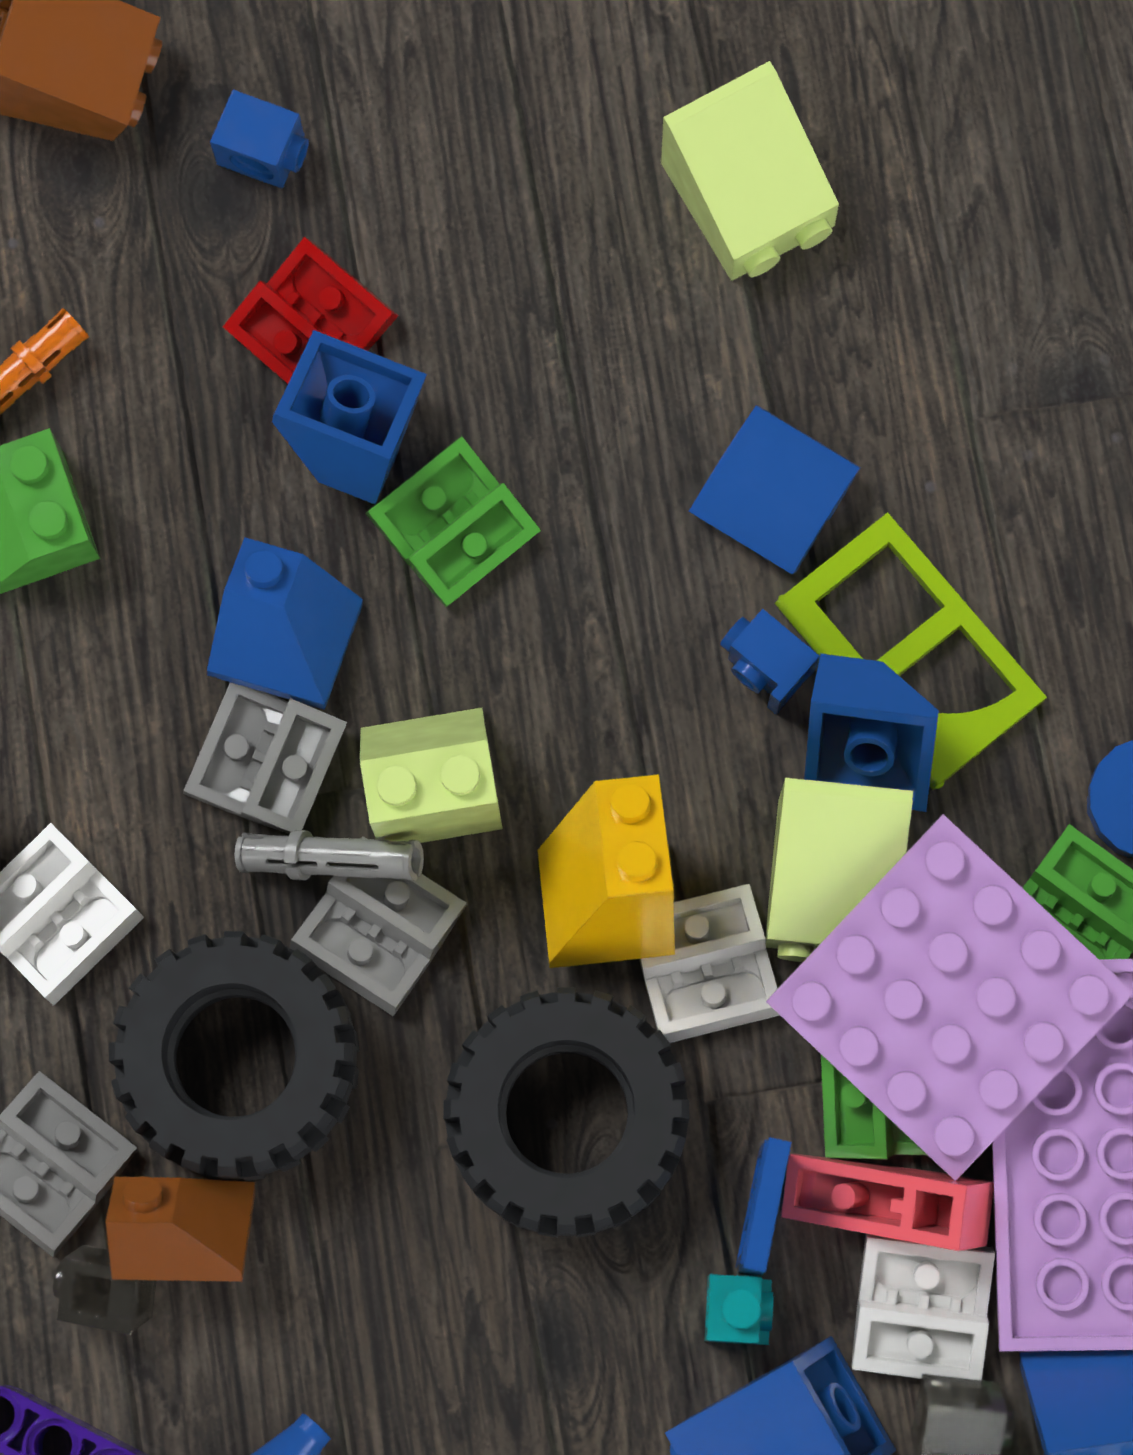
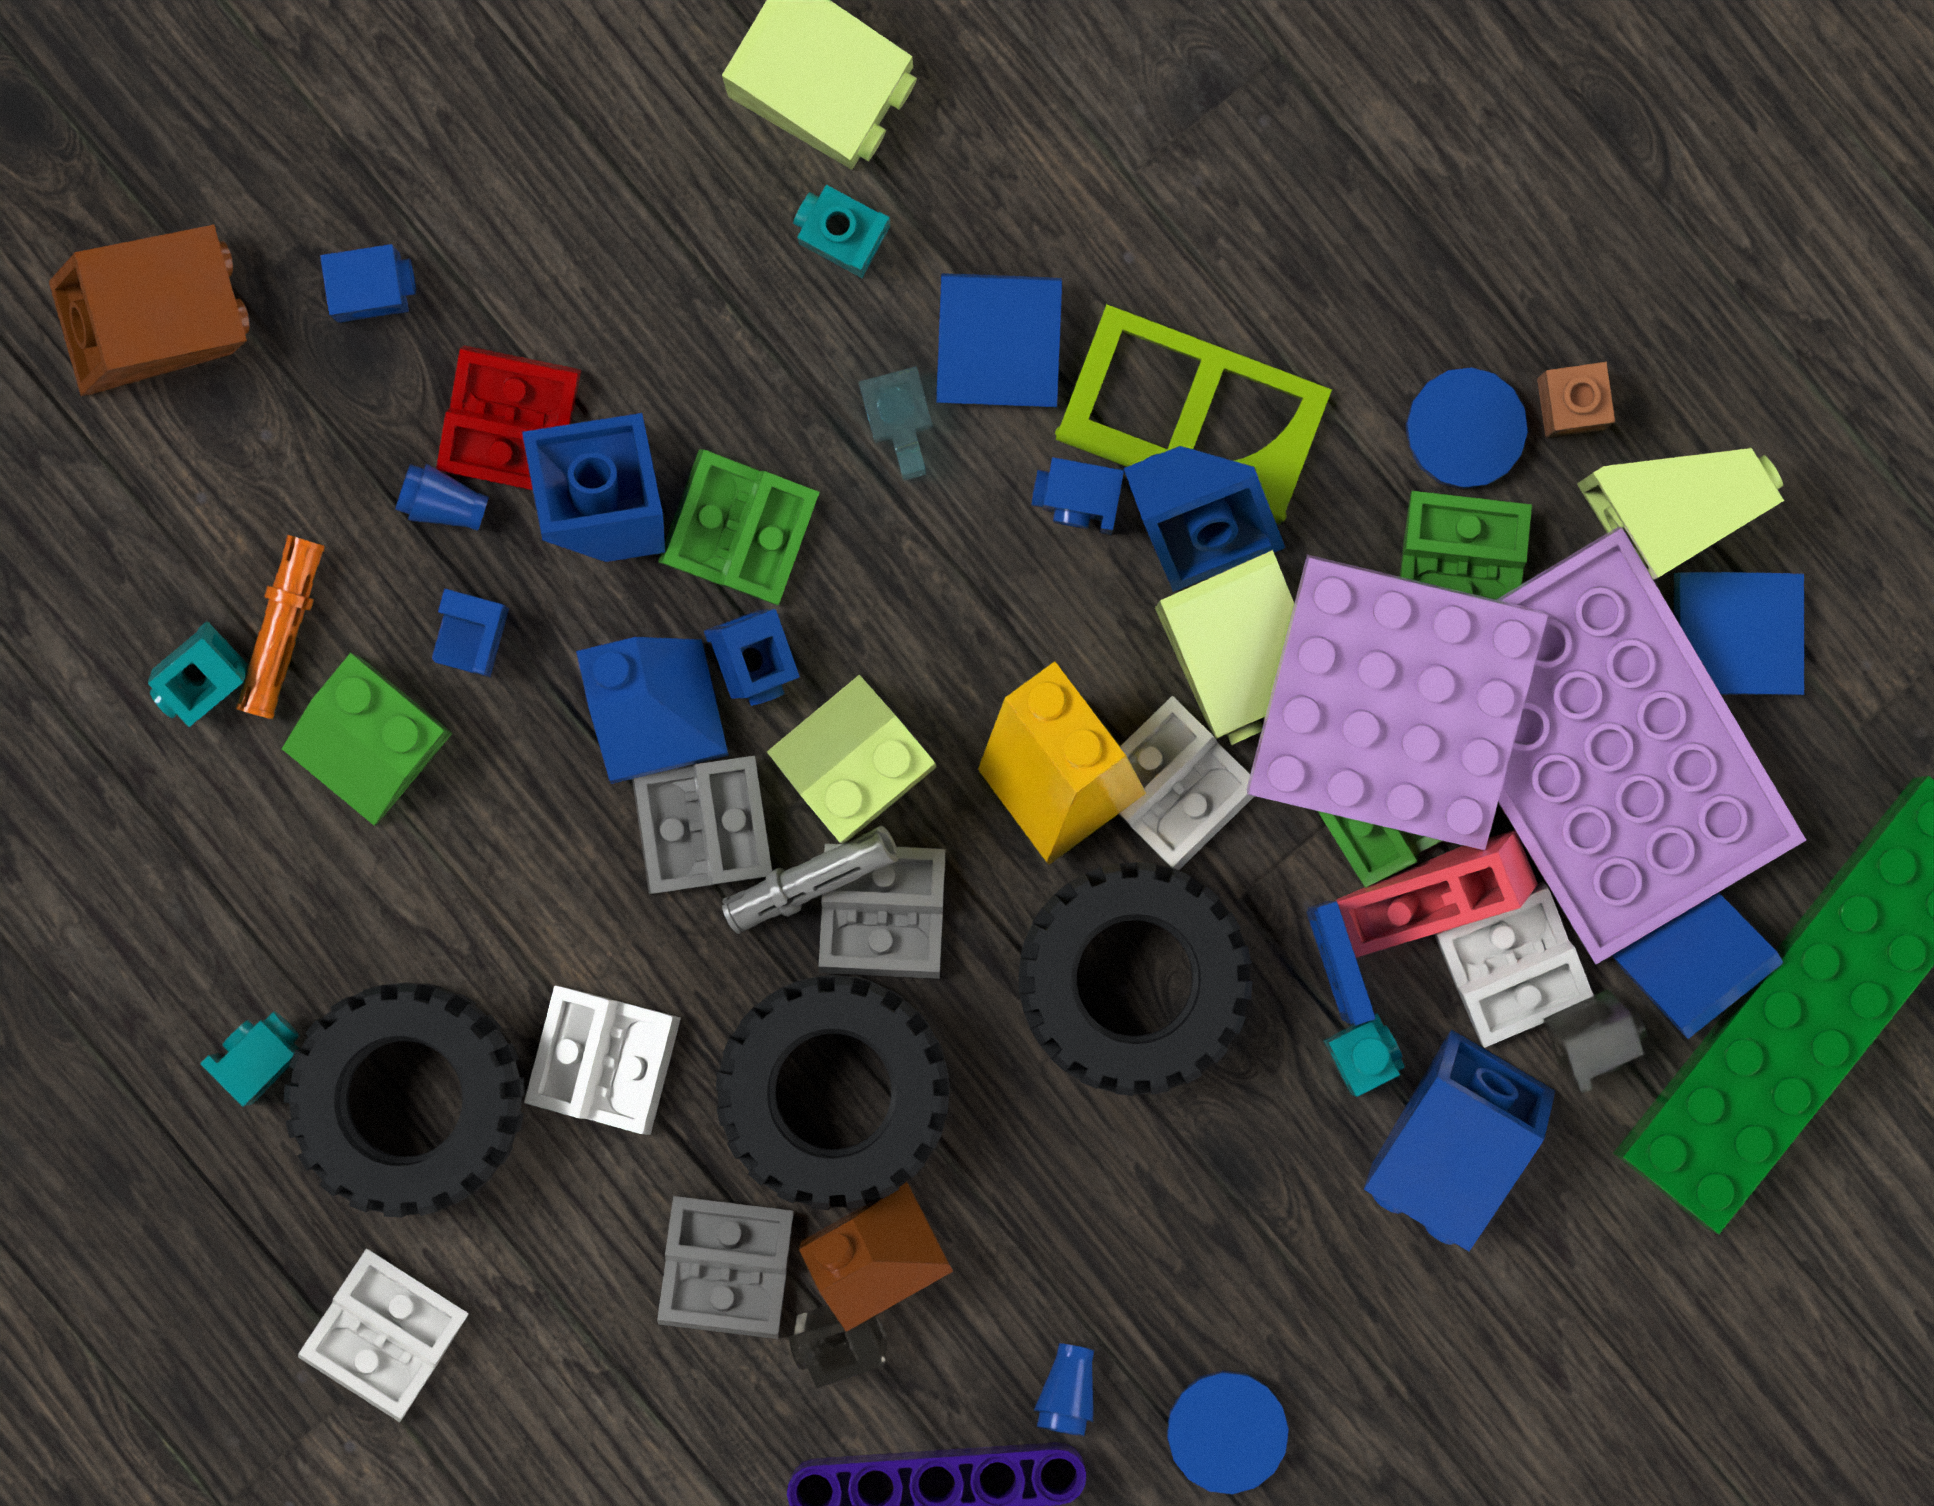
camera: 30 degrees left, 10 degrees up
none -> blue cone [395,463,489,531]
none -> blue panel [432,588,509,678]
none -> blue brick [704,609,800,706]
none -> teal brick [793,185,891,278]
none -> clear light blue plate [858,366,933,481]

